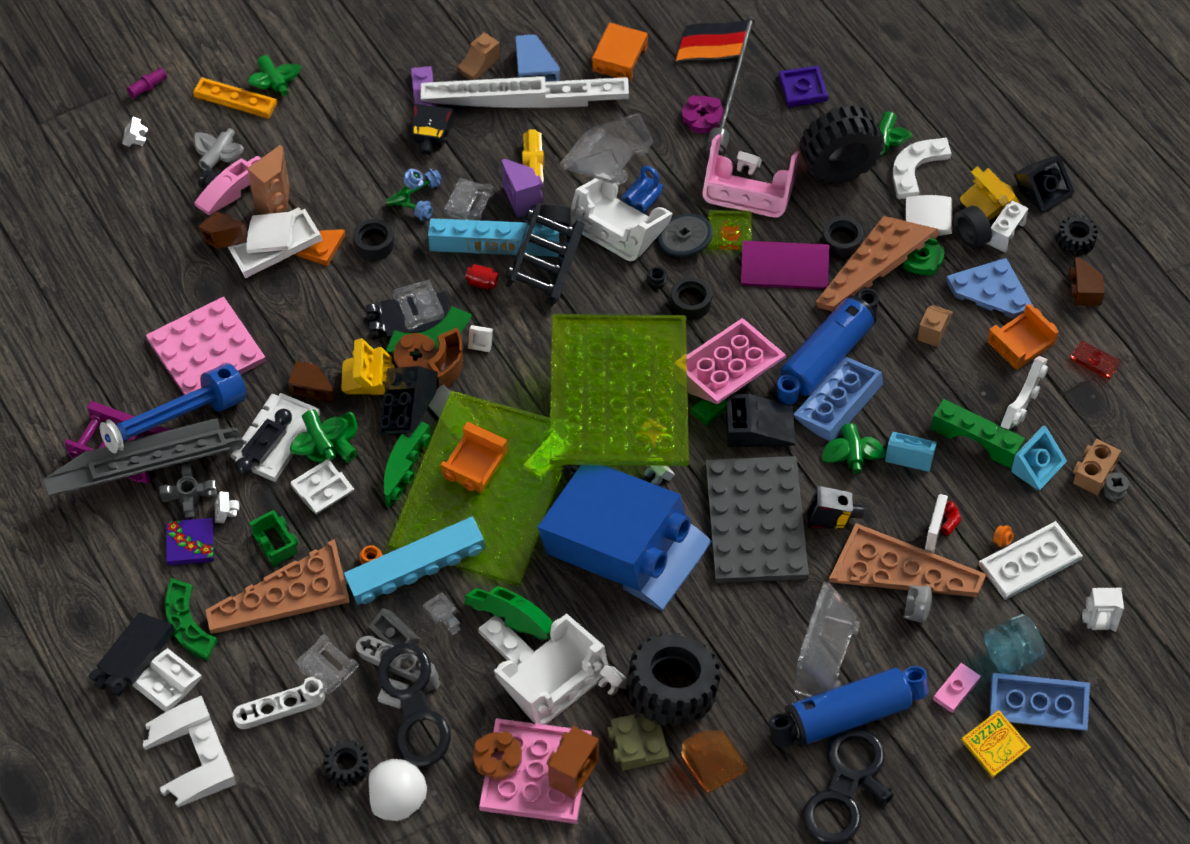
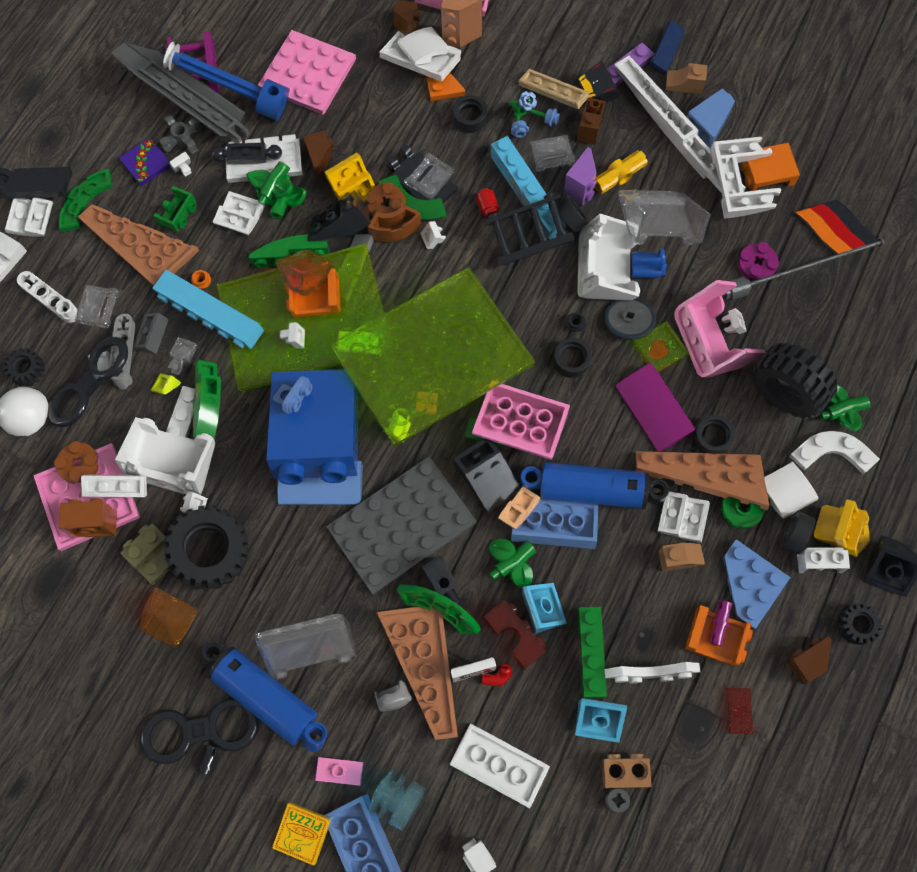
camera: 60 degrees right, 15 degrees up
dark purple tile [778,66,828,107] -> none
orange plate [993,525,1014,548] -> none
none -> white plate [81,474,147,497]
none -> neon yellow slope [151,373,181,395]
none -> medium blue bracket [273,376,313,414]
none -> clear orange slope [276,249,333,296]
none -> white tile [280,322,305,349]
none -> green tile [397,585,481,634]
none -> clear red arch [484,600,546,670]
none -> light nougat slope [498,486,541,530]
none -> tan tile [518,69,589,109]
none -> reddish brown slope [577,97,606,145]
none -> dark blue tile [649,20,685,75]
none -> white slope [658,492,710,543]
none -> magenta pin [708,600,732,646]
none -> white wedge [710,137,781,219]

